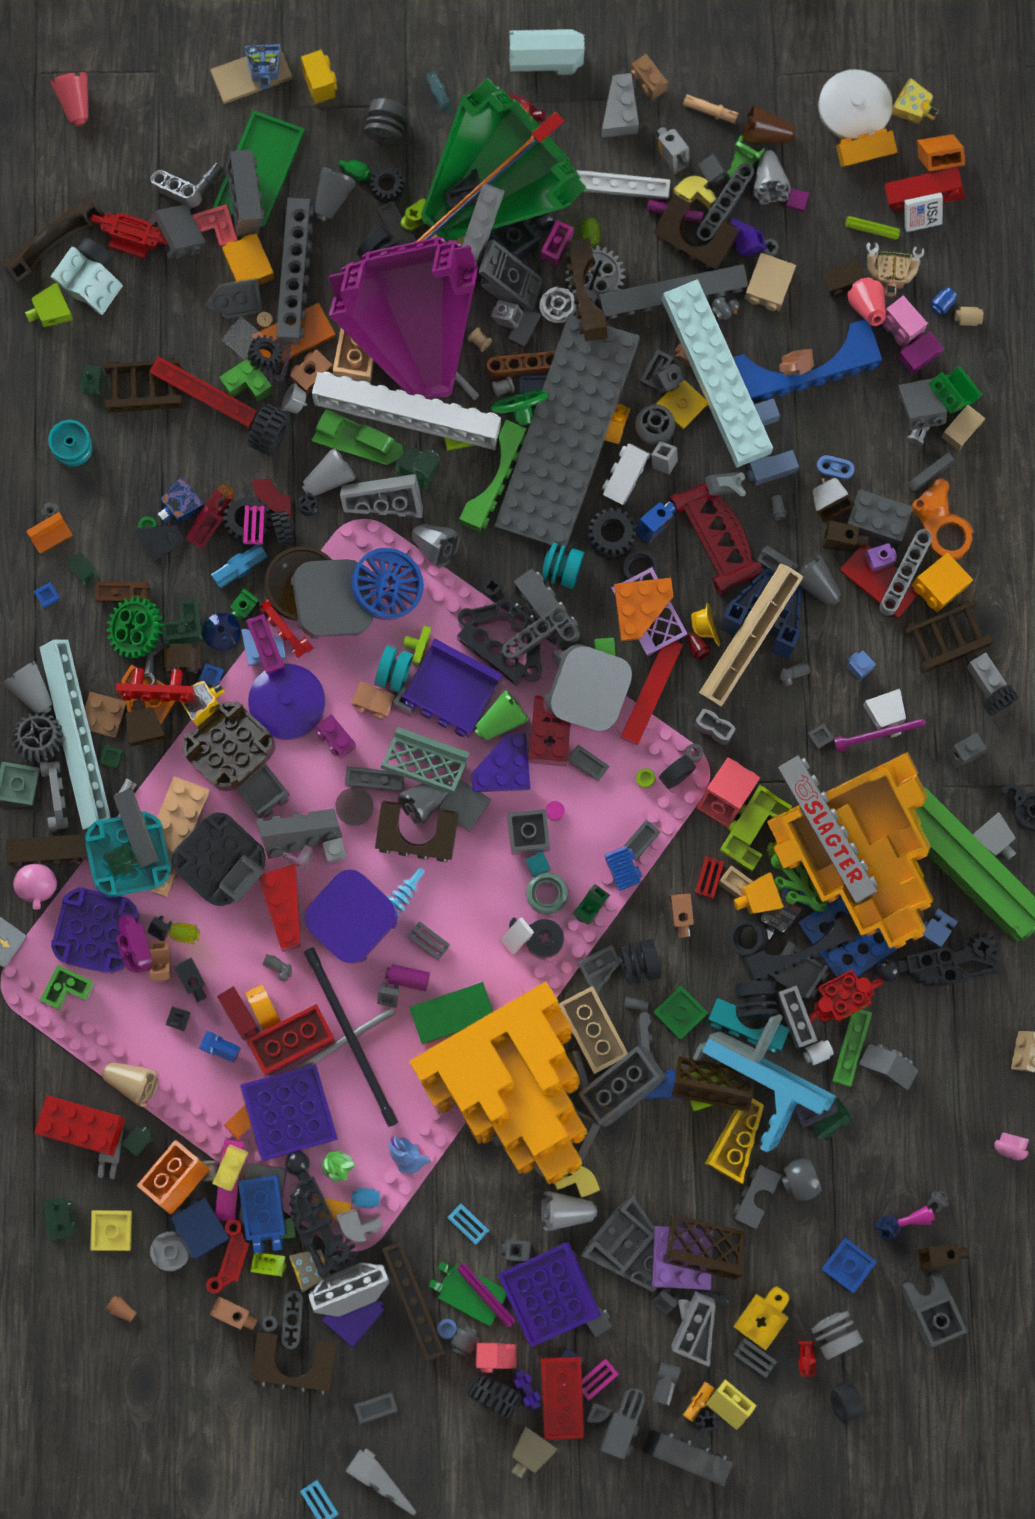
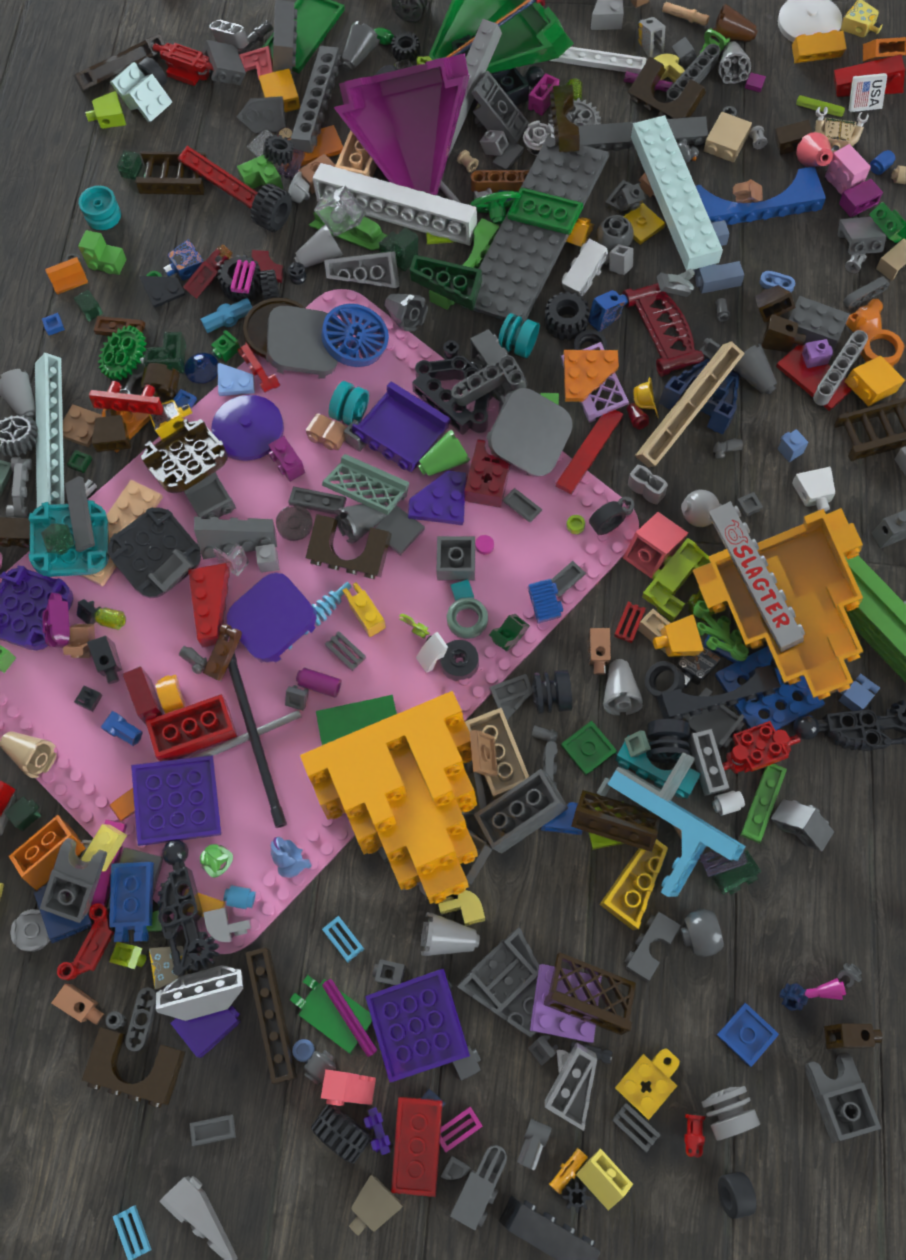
camera: 15 degrees right, 10 degrees down
magenta plate [246,614,285,674] -> none
lime tile [403,626,431,667] -> none
dark purple slope [730,218,767,257] -> none
magenta piece [834,719,926,752] -> none
none -> dark grey brick [40,838,107,923]
none -> bright green brick [78,230,126,275]
none -> reddish brown plate [203,624,242,681]
none -> clear brick [314,185,366,237]
none -> yellow hinge [342,582,386,637]
none -> lime plate [399,614,430,639]
none -> dark green wedge [410,255,482,311]
none -> medium nougat tile [470,730,498,777]
none -> green tile [507,187,584,235]
none -> light grey cone [603,659,643,715]
none -> sand green plate [624,731,651,757]
none -> light grey brick [681,490,722,527]
none -> light grey bush [749,126,768,149]

